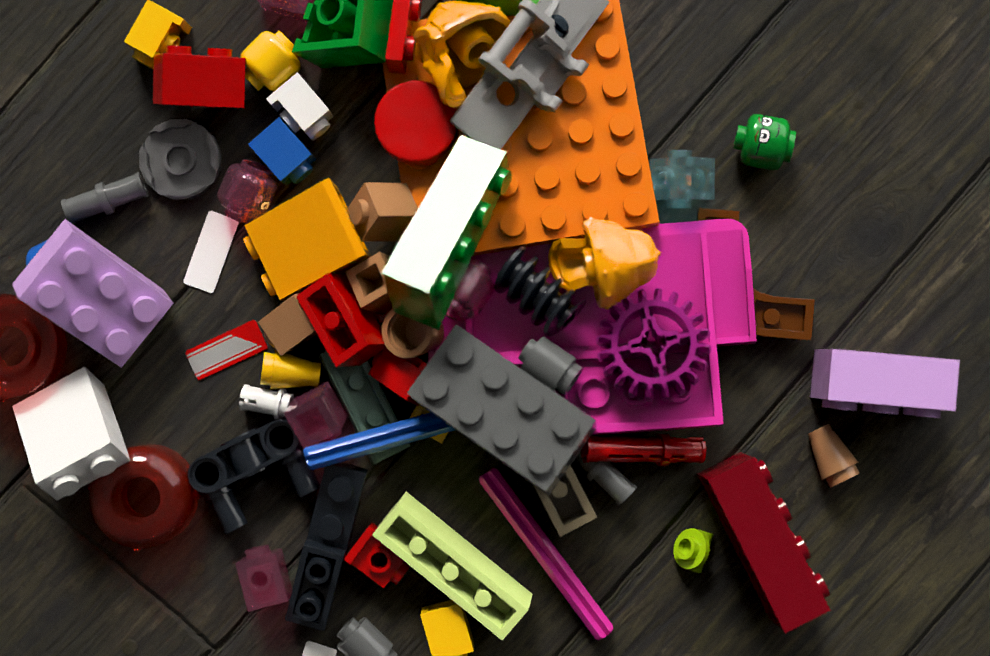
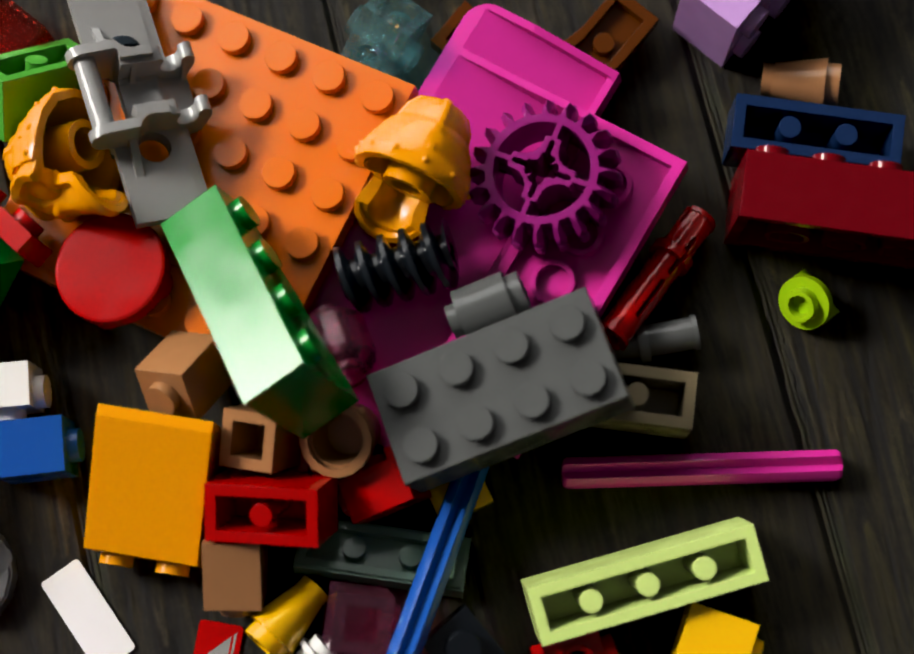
camera: 50 degrees left, 10 degrees down
clear pink head [217,159,277,223] -> none
none -> dark blue brick [722,93,906,168]

